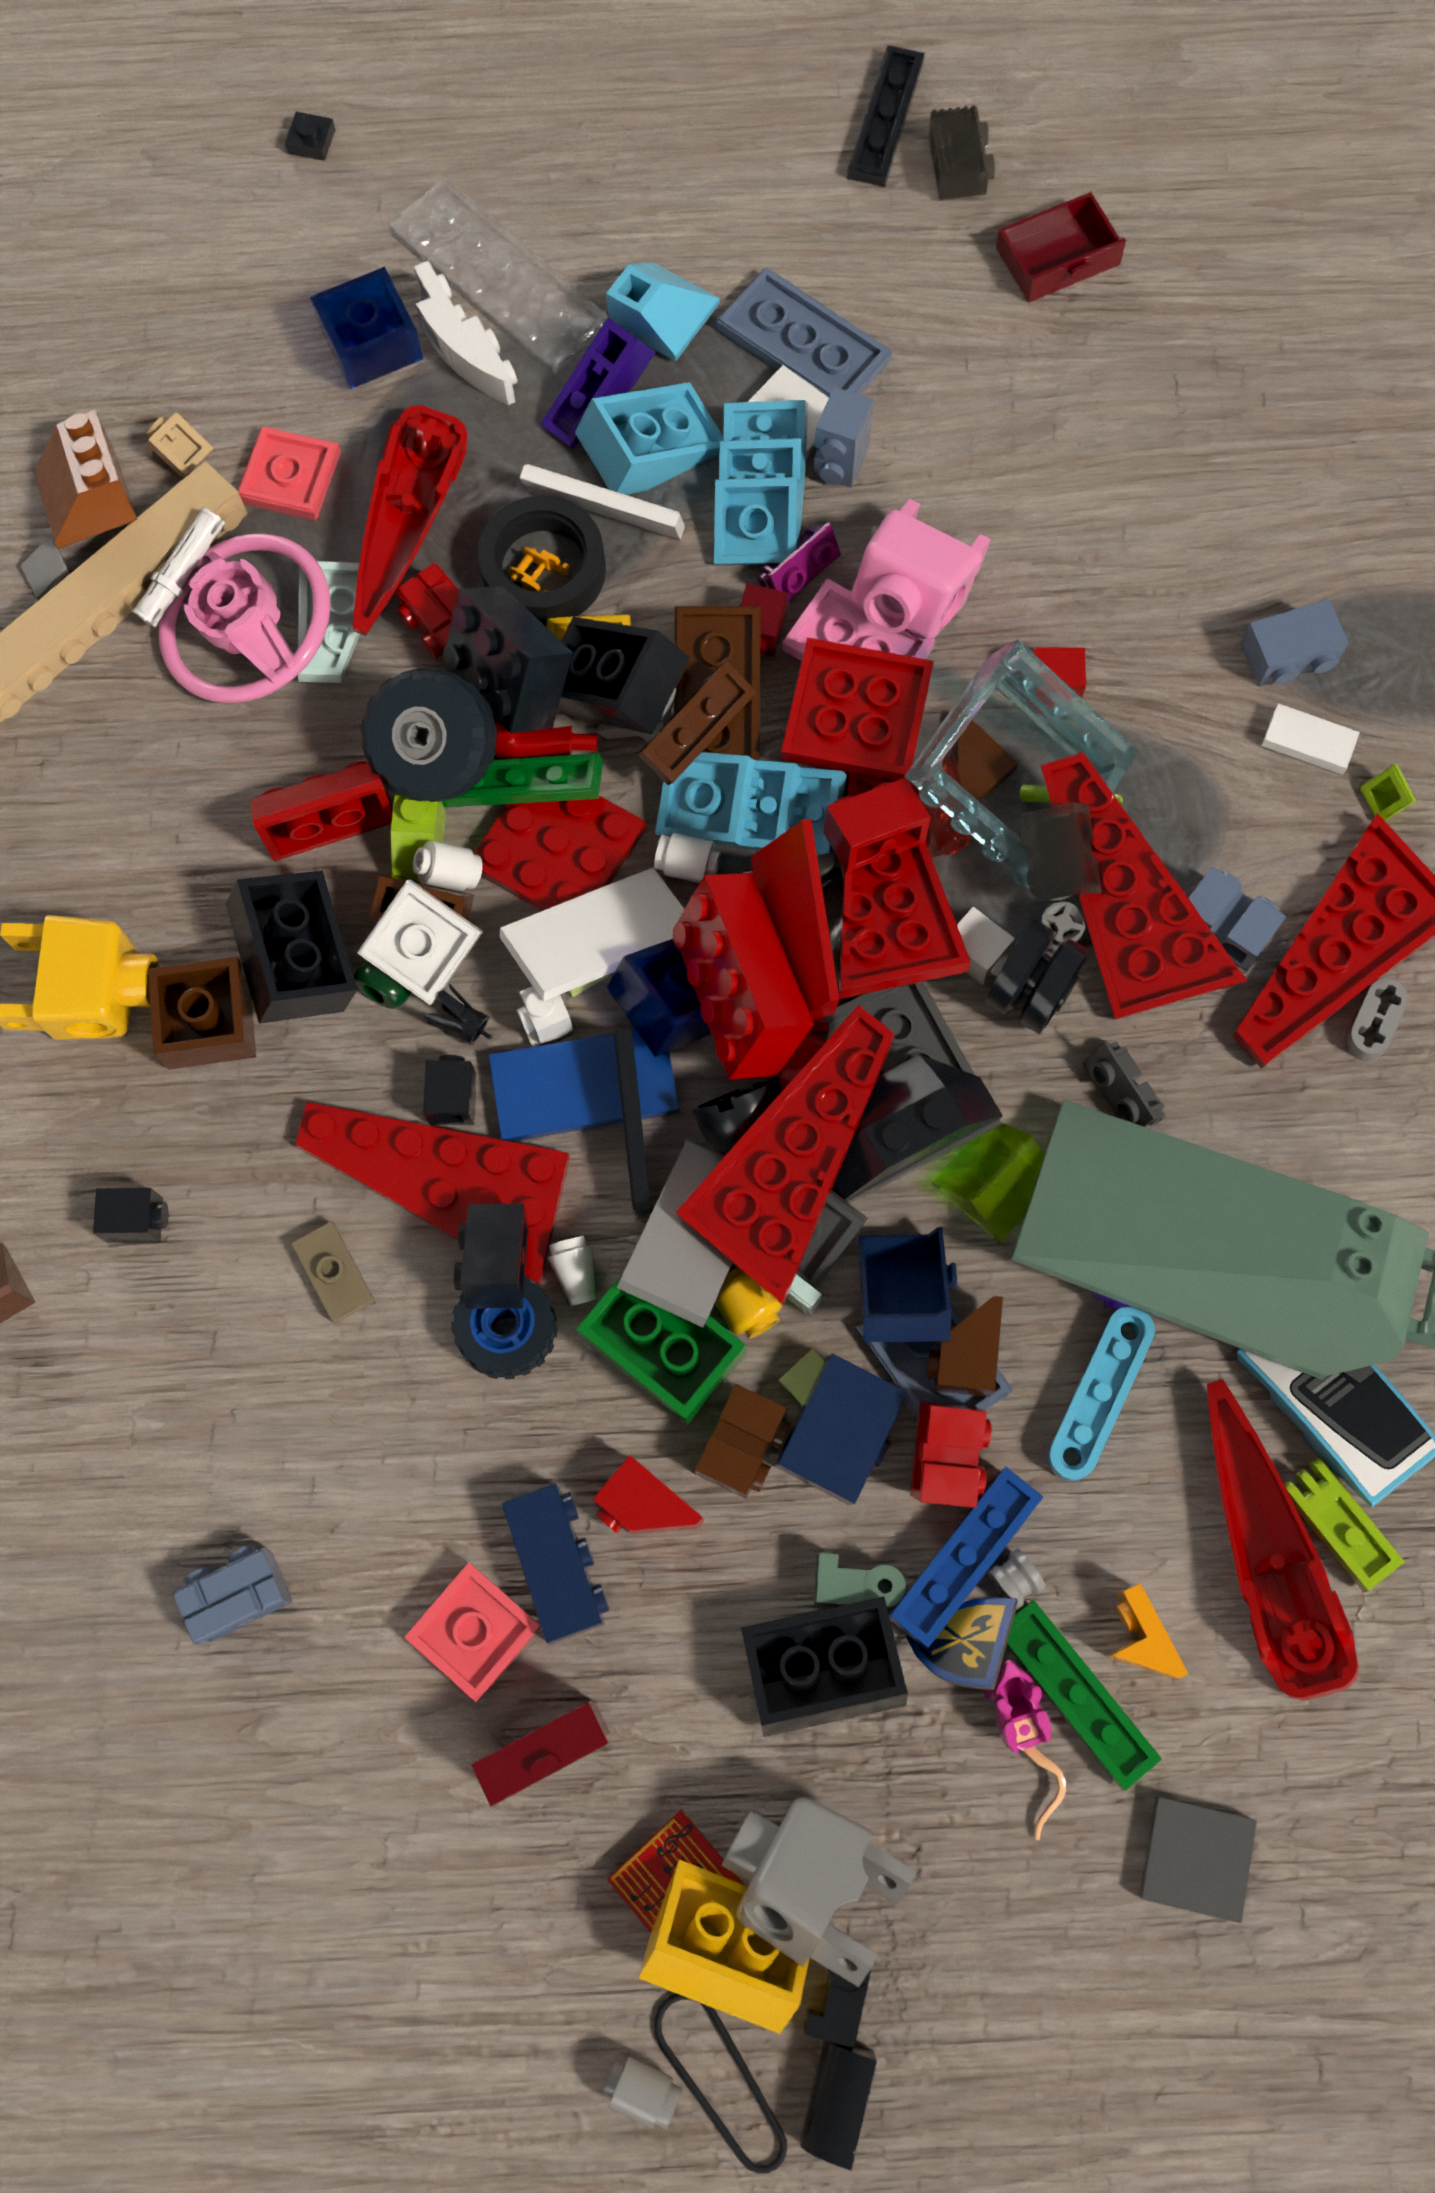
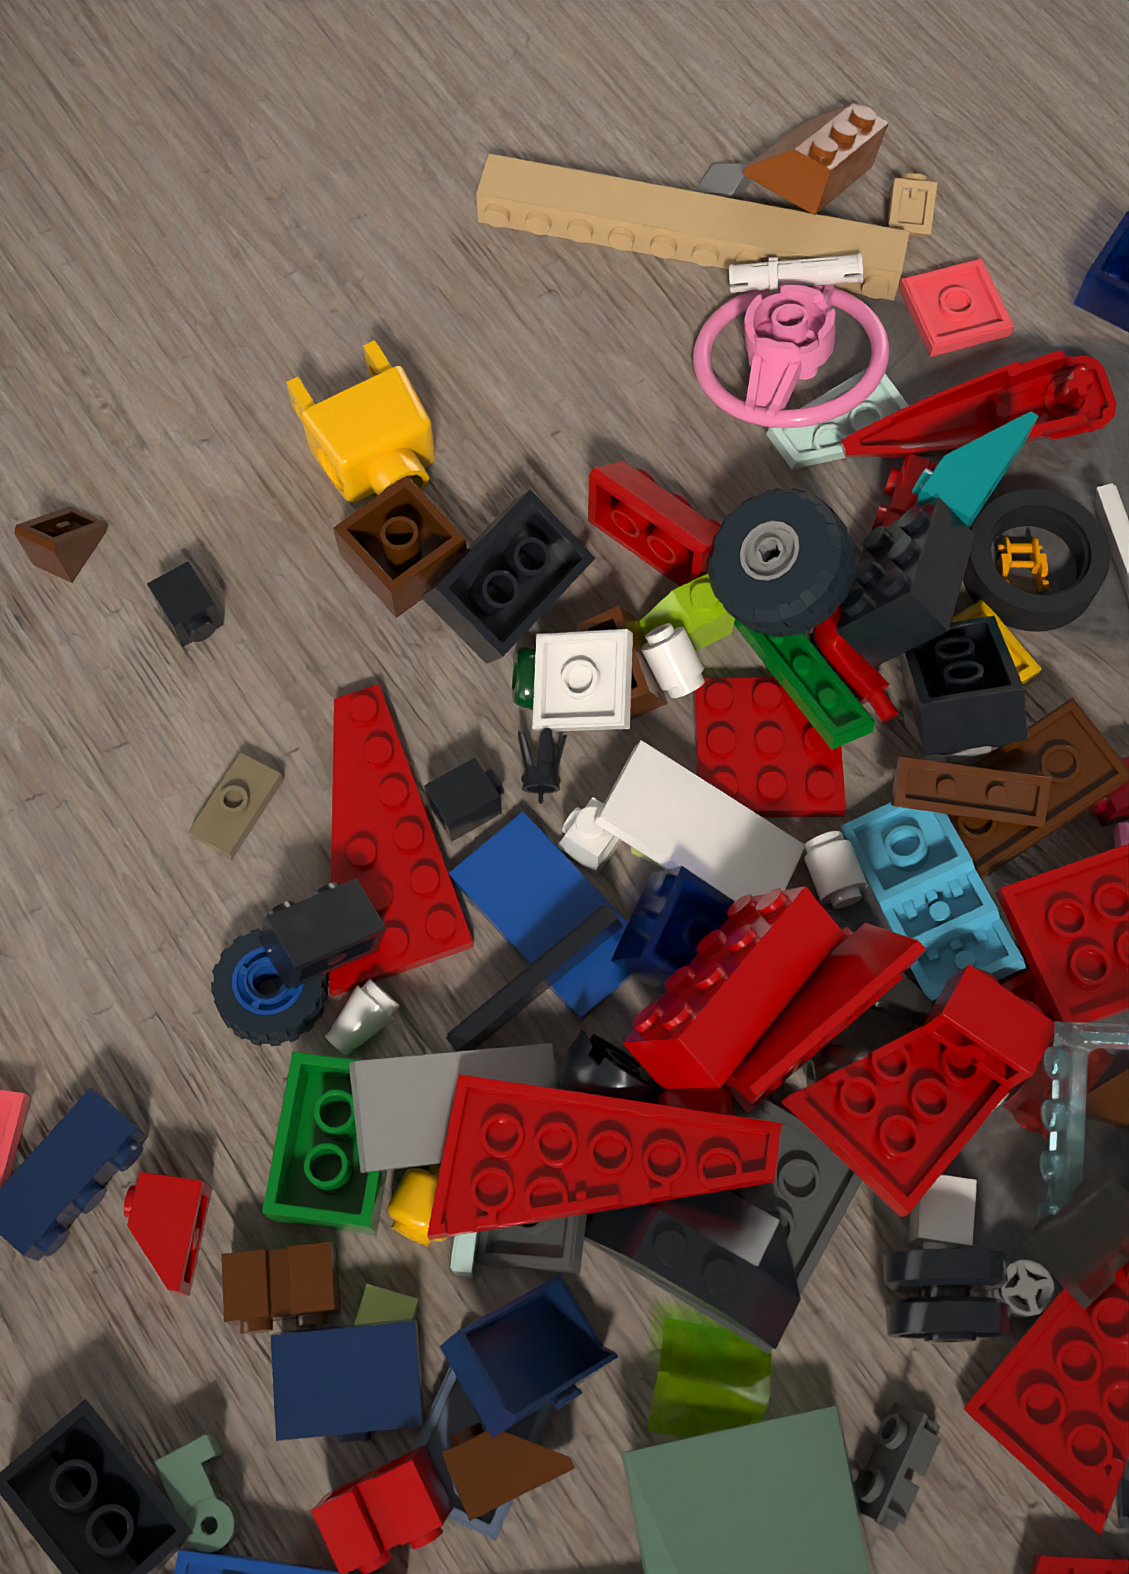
camera: 55 degrees right, 5 degrees down
none -> teal slope [912,411,1039,528]

